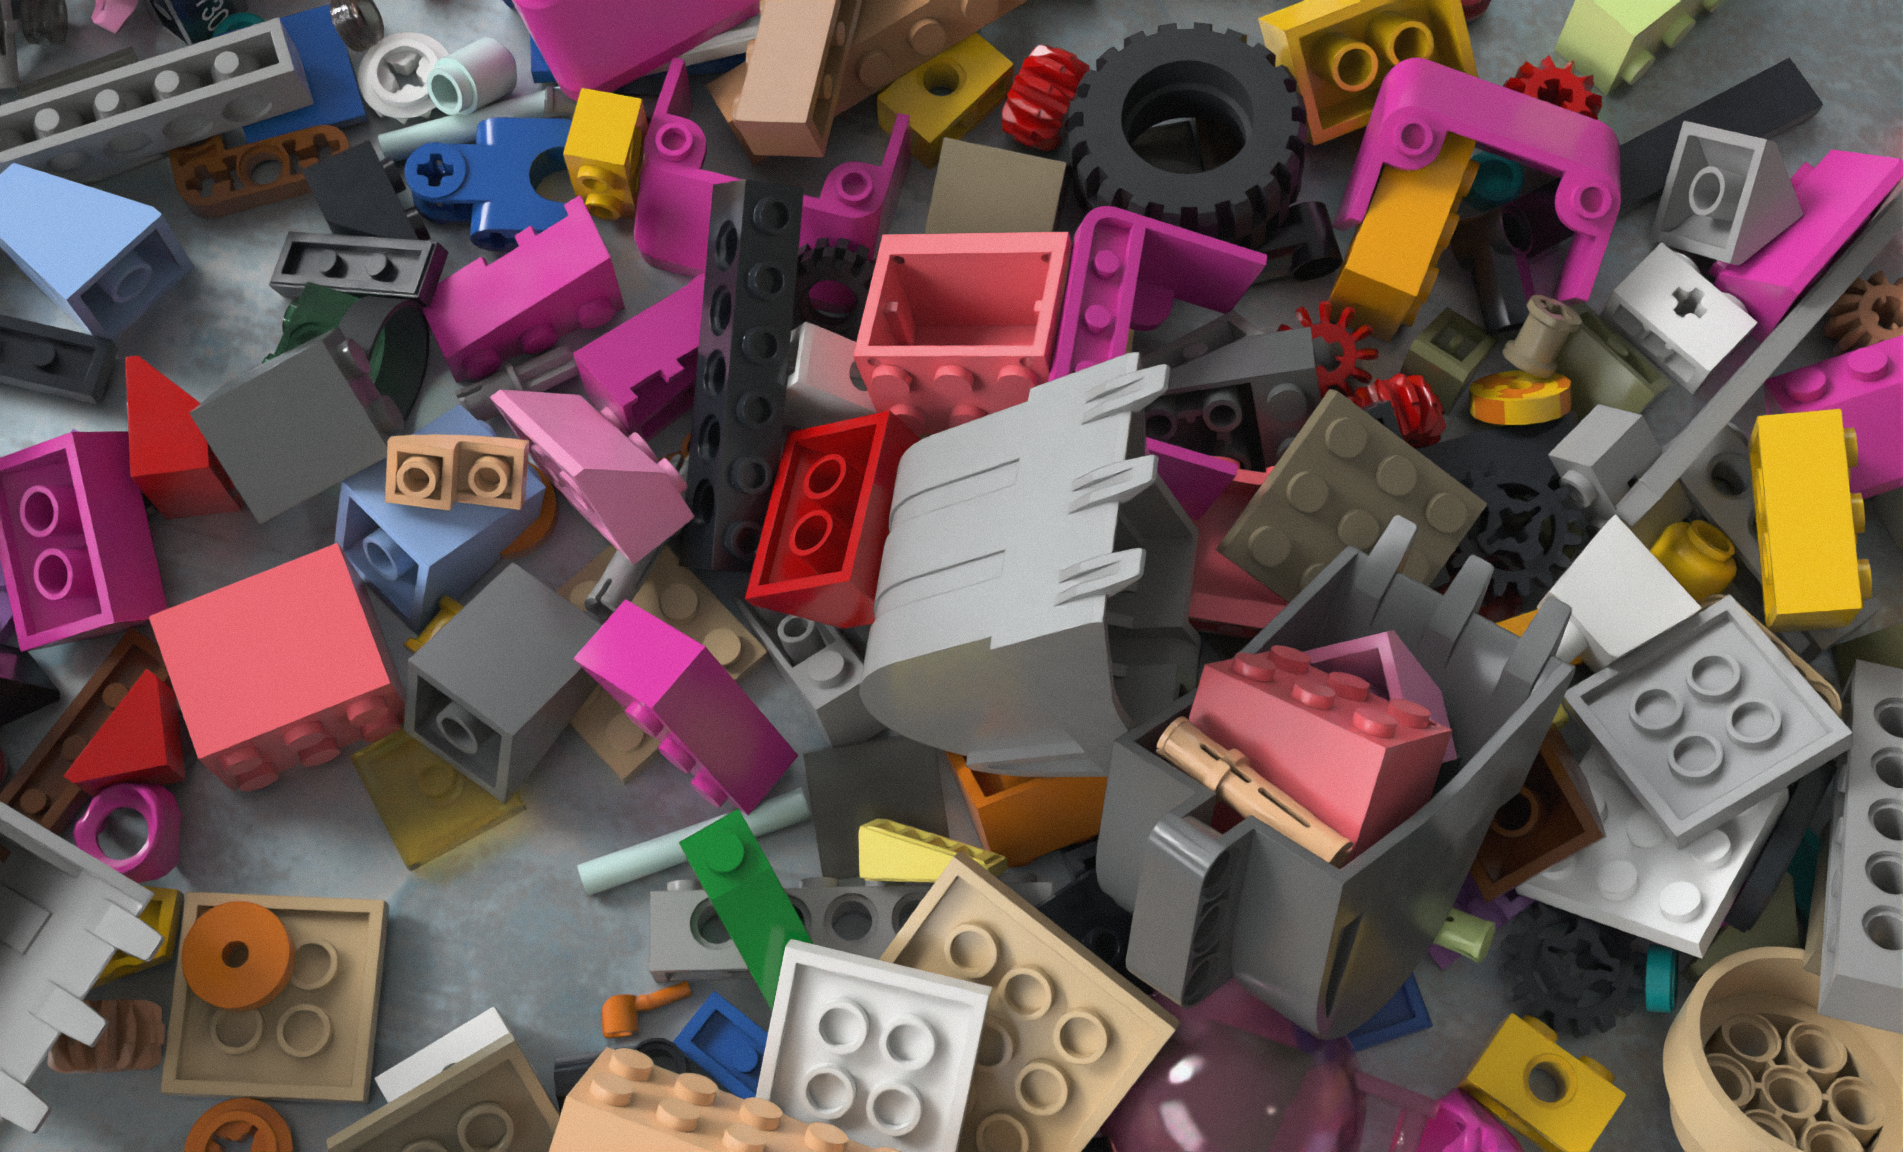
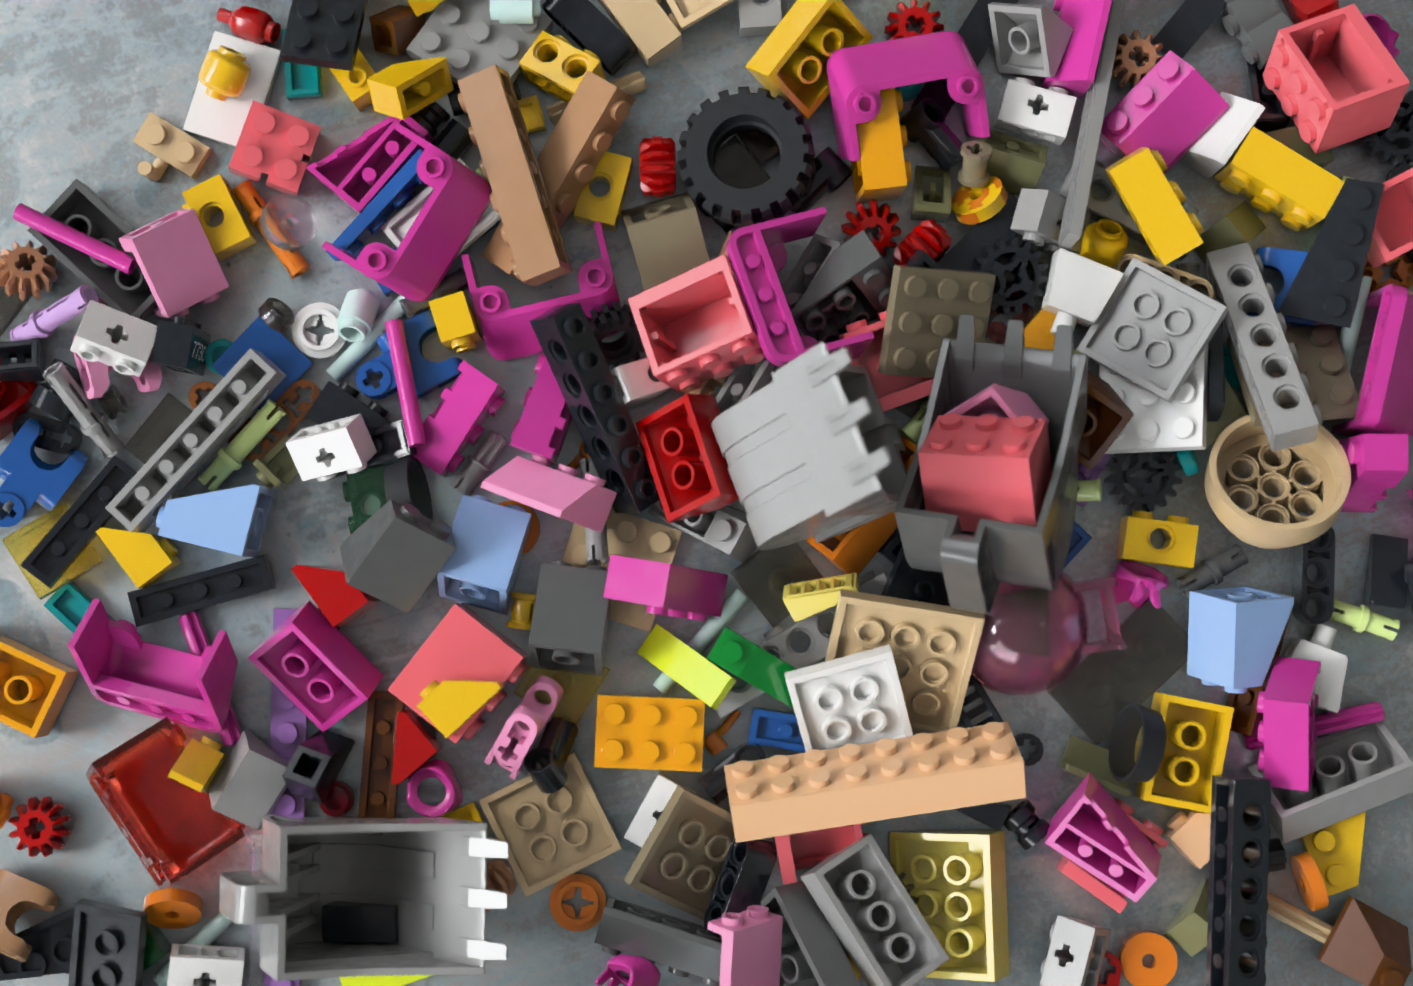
camera: 25 degrees left, 15 degrees up
orange piece [181,901,295,1012] -> none
light nougat slope [385,434,529,511] -> none
light nougat pin [1156,716,1353,869] -> none
none -> yellowish green pin [197,399,286,492]
none -> olive bracket [253,434,299,490]
none -> white brick [286,413,377,482]
none -> dark pink piece [385,319,426,448]
none -> yellow slope [417,679,505,739]
none -> bright pink piece [484,675,564,781]
none -> black piece [524,717,579,794]
none -> light orange brick [594,693,705,772]
none -> neon yellow tile [637,624,737,710]

